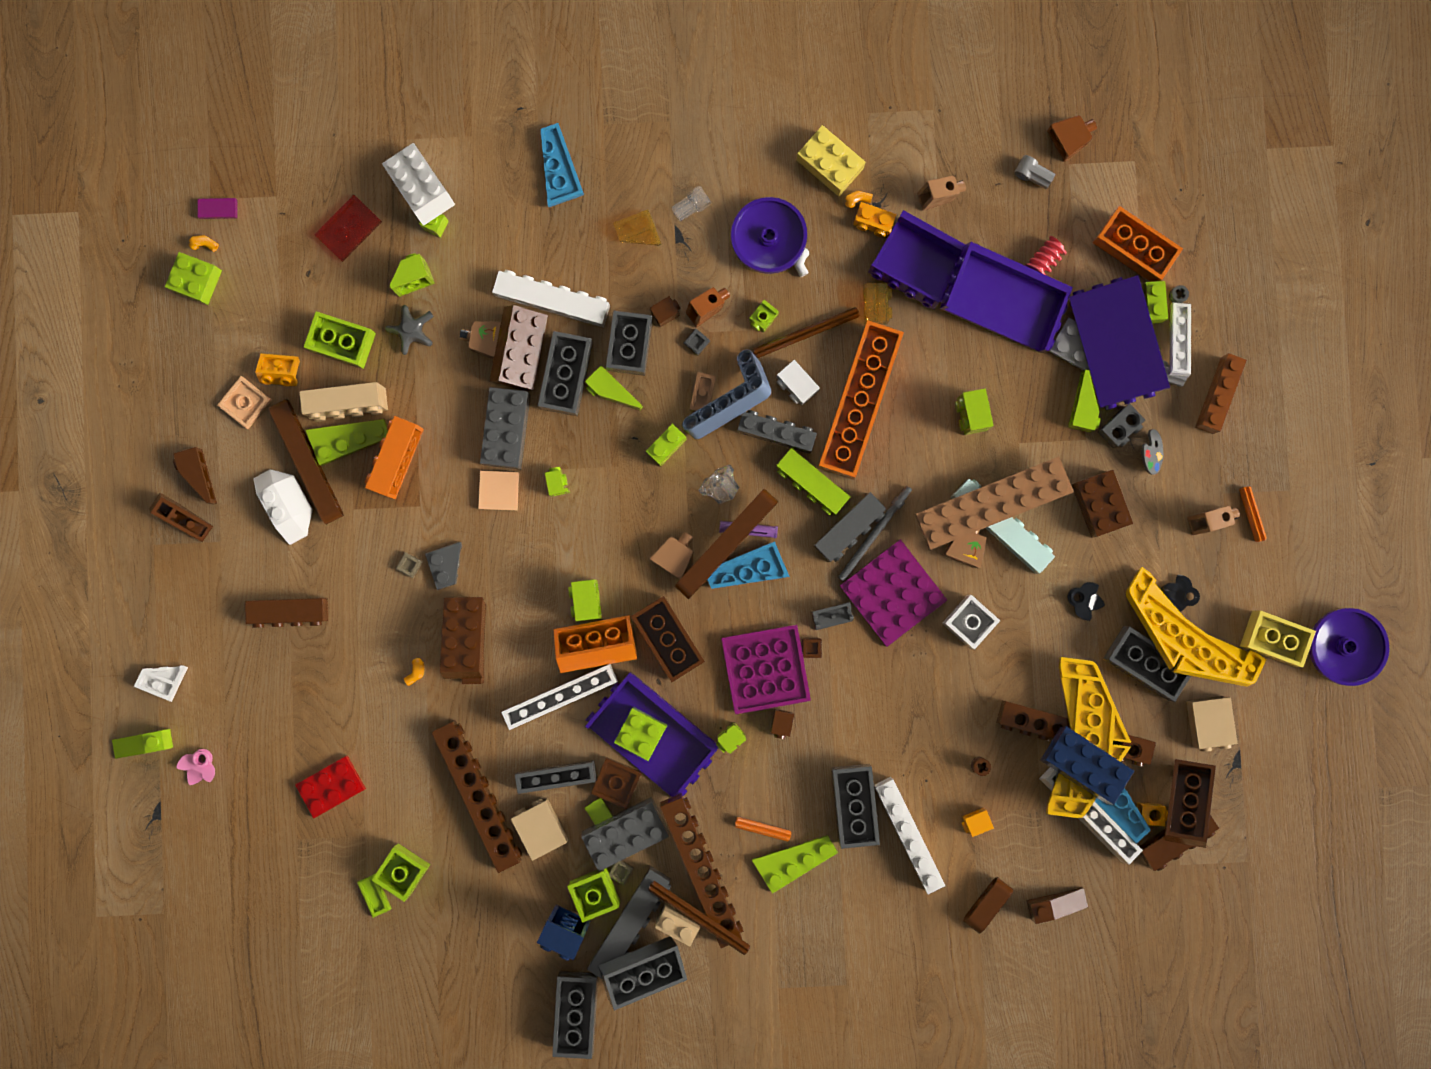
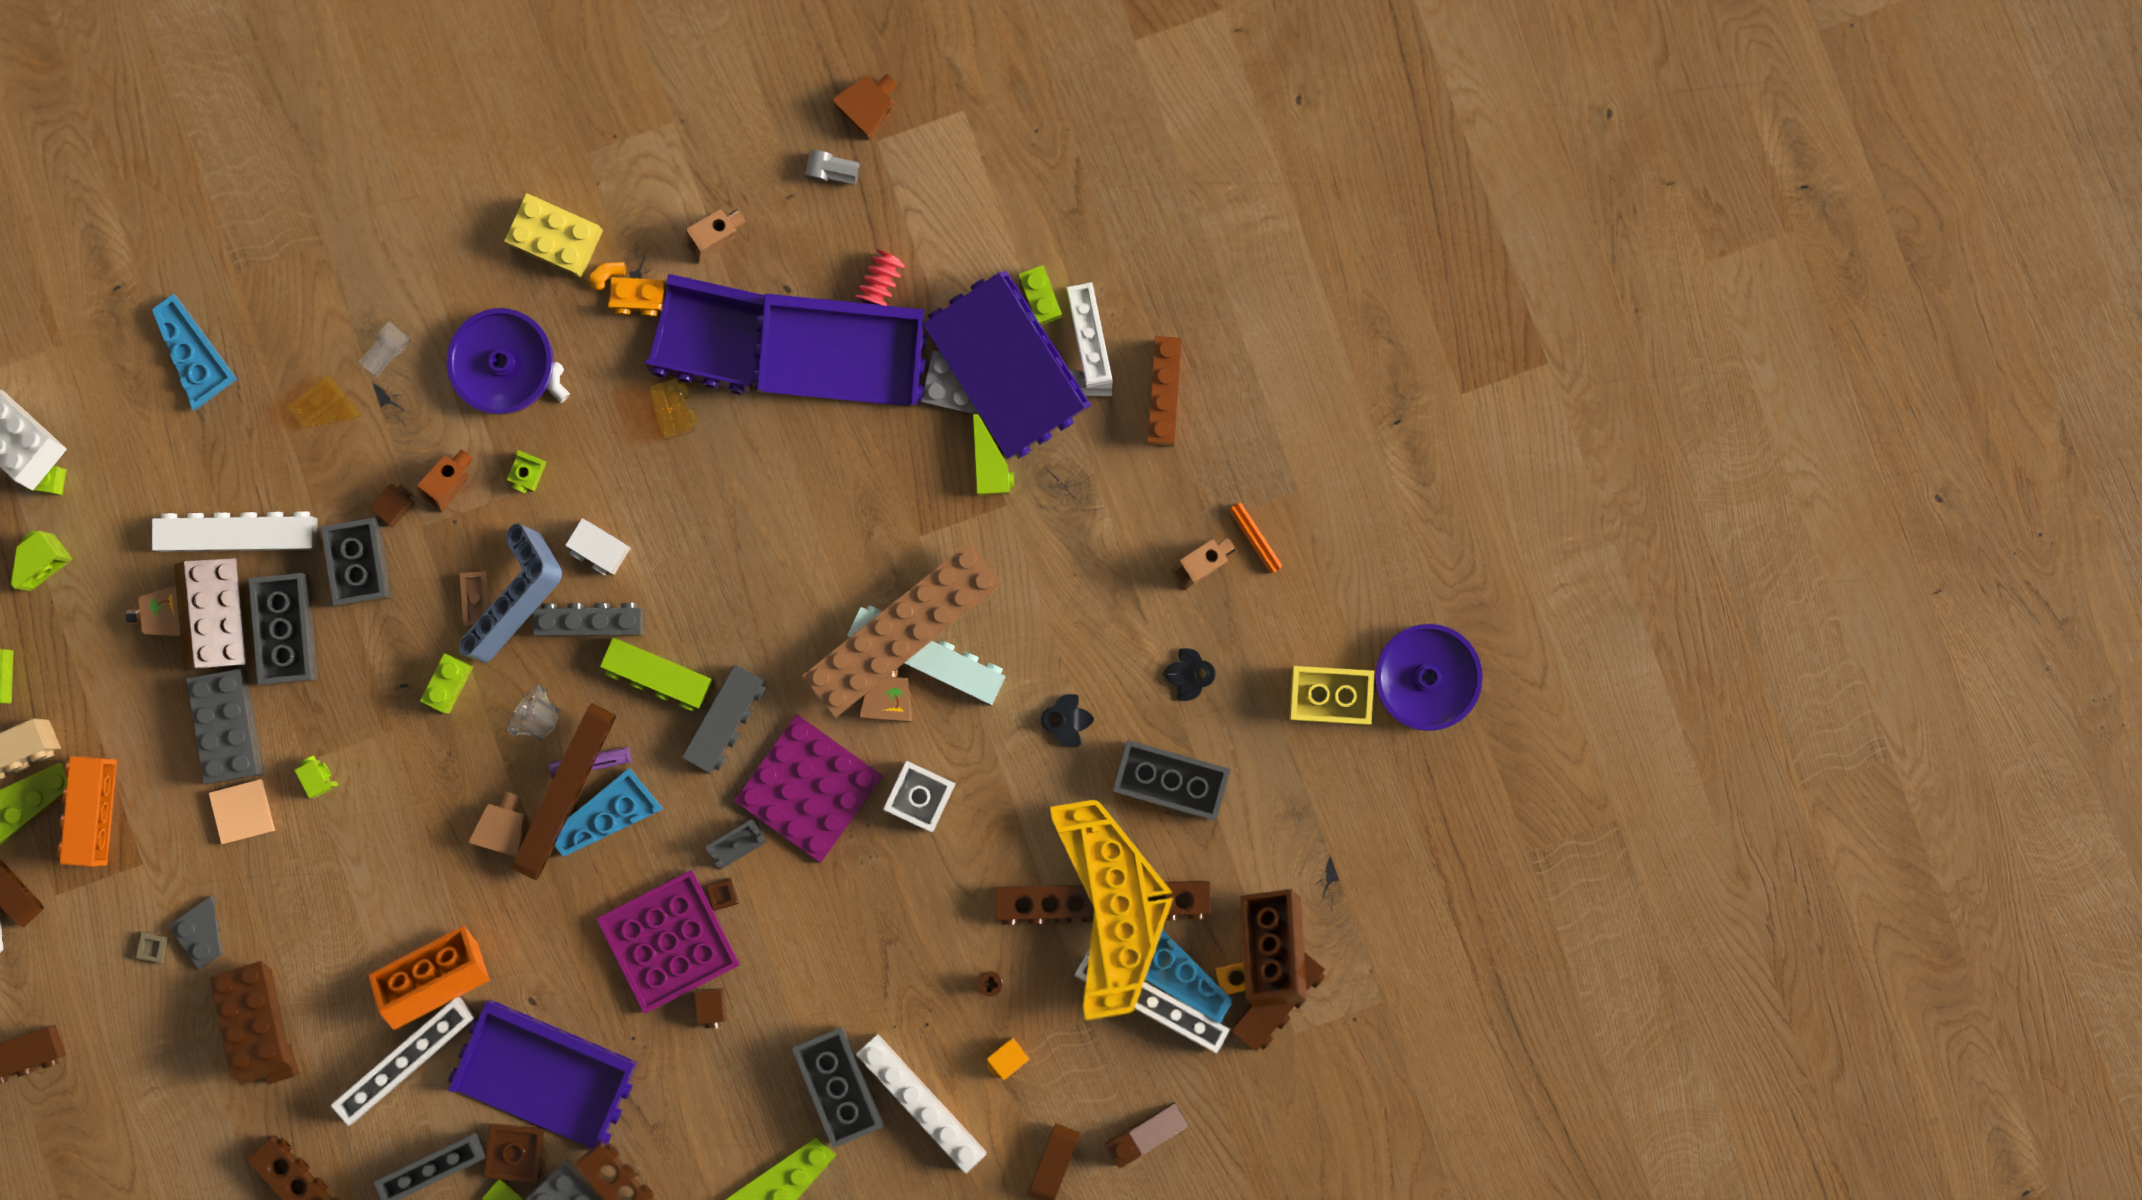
camera: 15 degrees left, 0 degrees up
dark grey animal [385,305,434,355] -> none
light orange arm [404,658,425,686] -> none
lime brick [568,579,602,621] -> none
lime slope [585,366,643,410] -> none
lime brick [614,707,667,761] -> none
reddish brown brick [631,596,705,683] -> none
dark grey tile [684,329,710,355] -> none
lime brick [716,722,746,754] -> none
orange axle [735,817,791,842] -> none
reddish brown axle [753,307,860,358] -> none
orange brick [817,320,904,480] -> none
dark grey bar [838,486,912,582] -> none
lime brick [955,388,994,435] -> none
dark blue brick [1040,726,1134,805] -> none
reddish brown brick [1071,470,1133,538] -> none
orange brick [1092,206,1183,282] -> none
dark grey brick [1098,403,1145,448] -> none
yellow wing [1126,567,1267,687] -> none
piece [1141,429,1163,475] -> none
dark grey bush [1169,285,1189,303] -> none
tan brick [1186,696,1238,752] -> none

